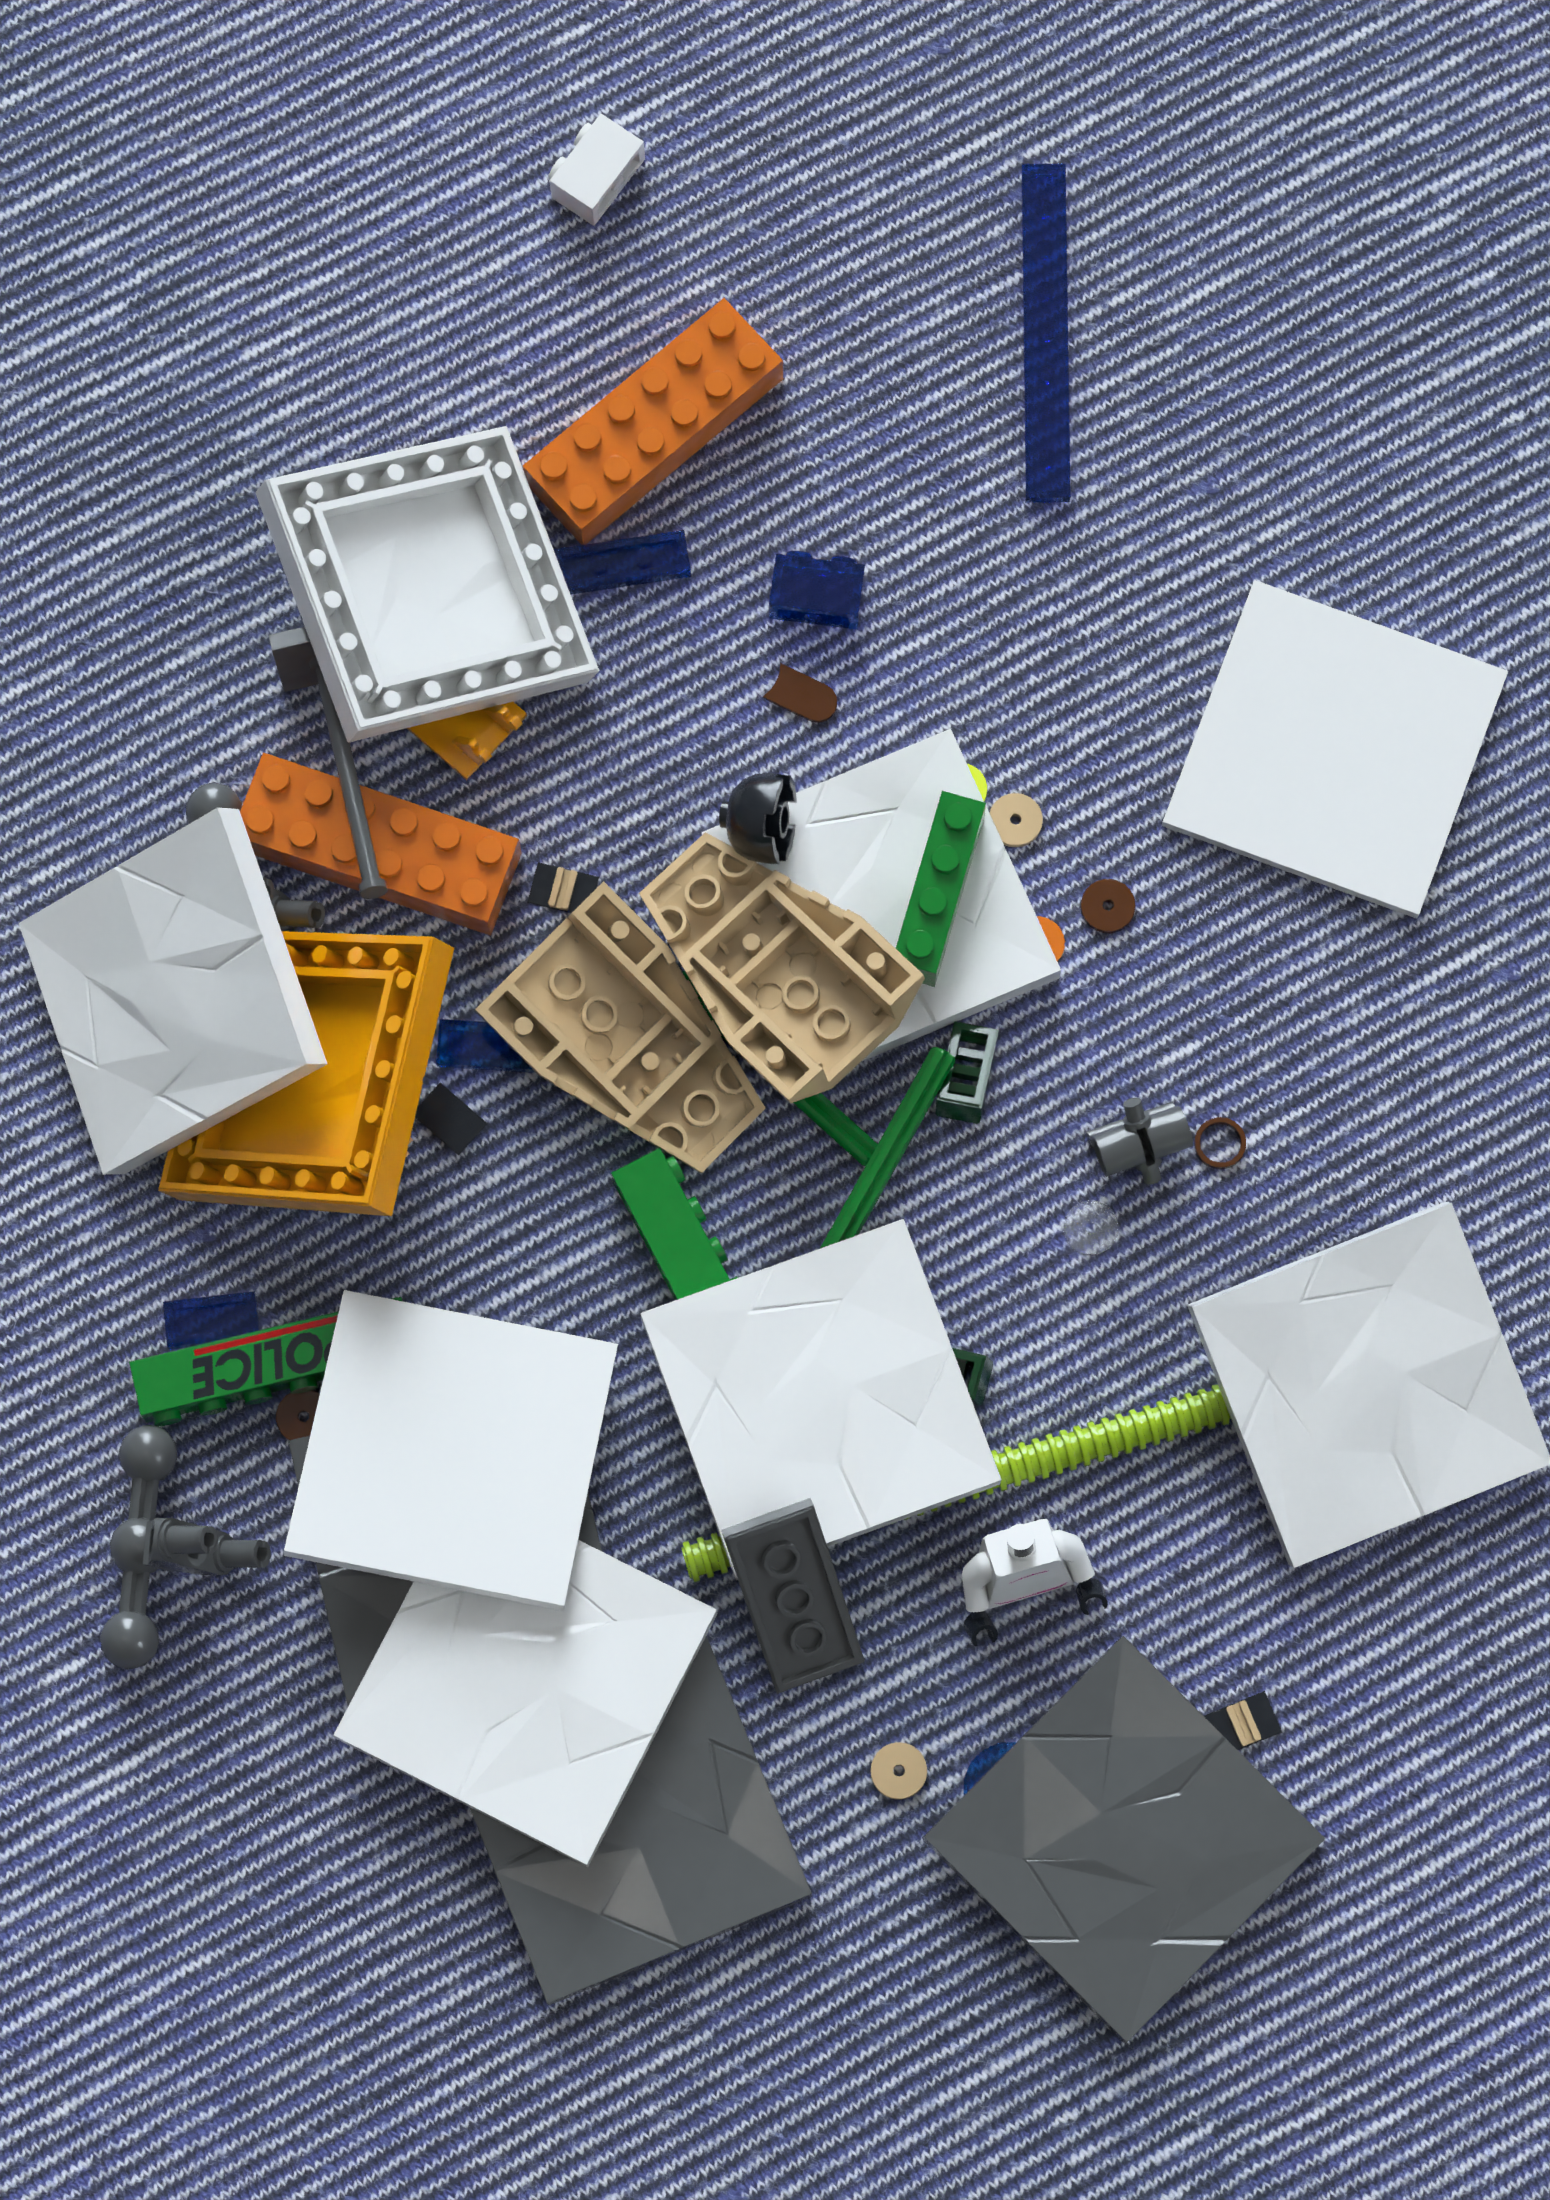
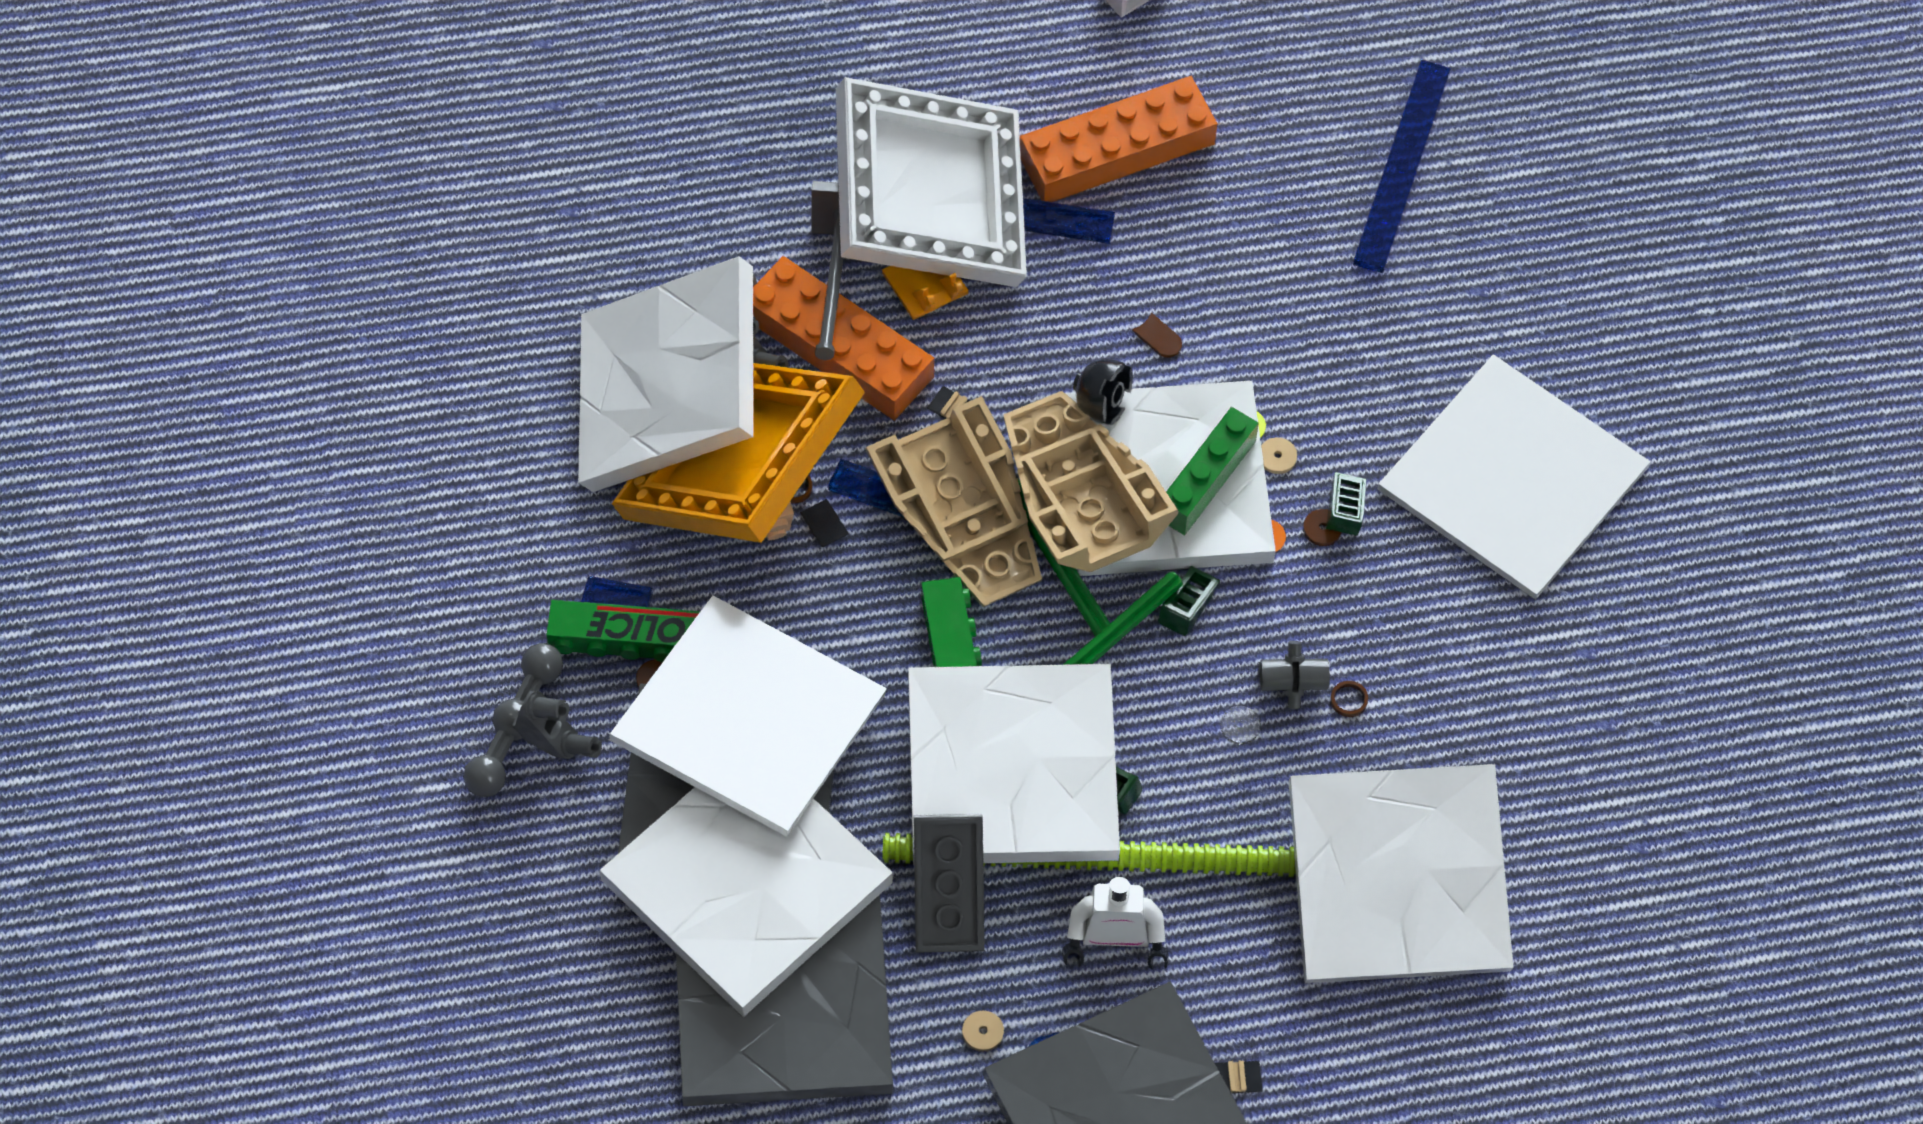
camera: 15 degrees right, 15 degrees down
clear blue brick [769,551,865,630] -> none
none -> slope [1326,472,1366,536]

